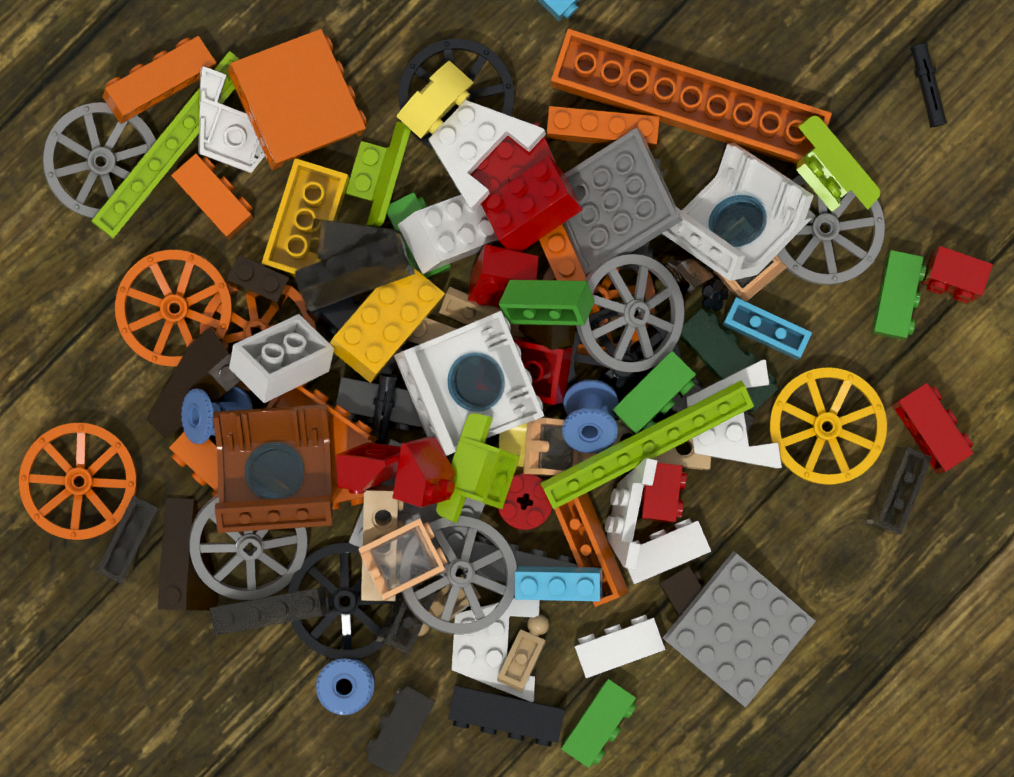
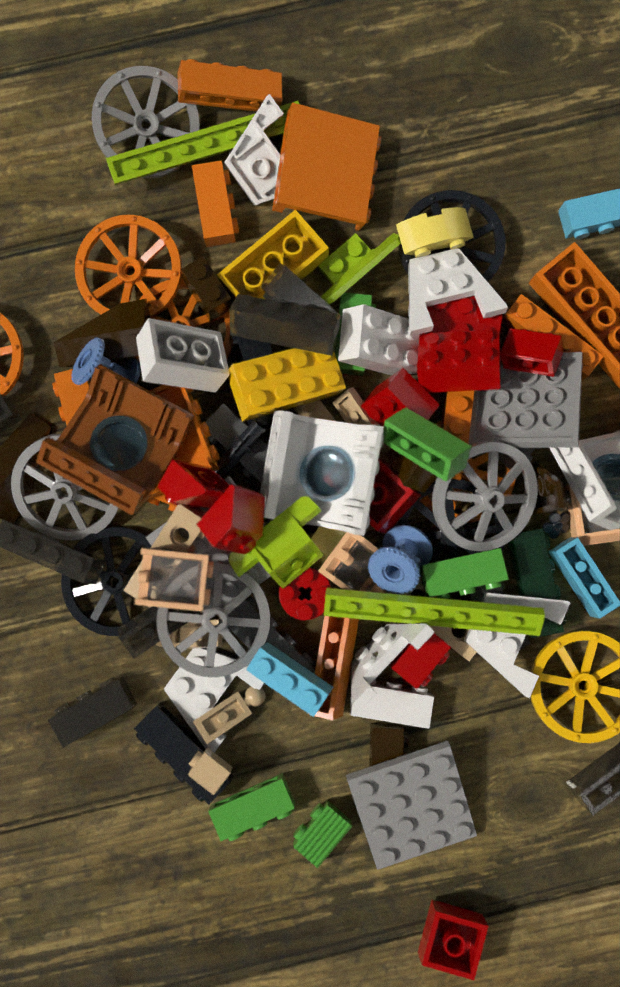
camera: 30 degrees right, 0 degrees up
medium blue hose [316,659,374,715] -> none
white brick [574,615,665,678] -> none
none -> tan brick [188,747,233,795]
none -> bright green brick [293,800,352,868]
none -> red brick [418,899,489,981]
none -> red brick [500,328,564,377]

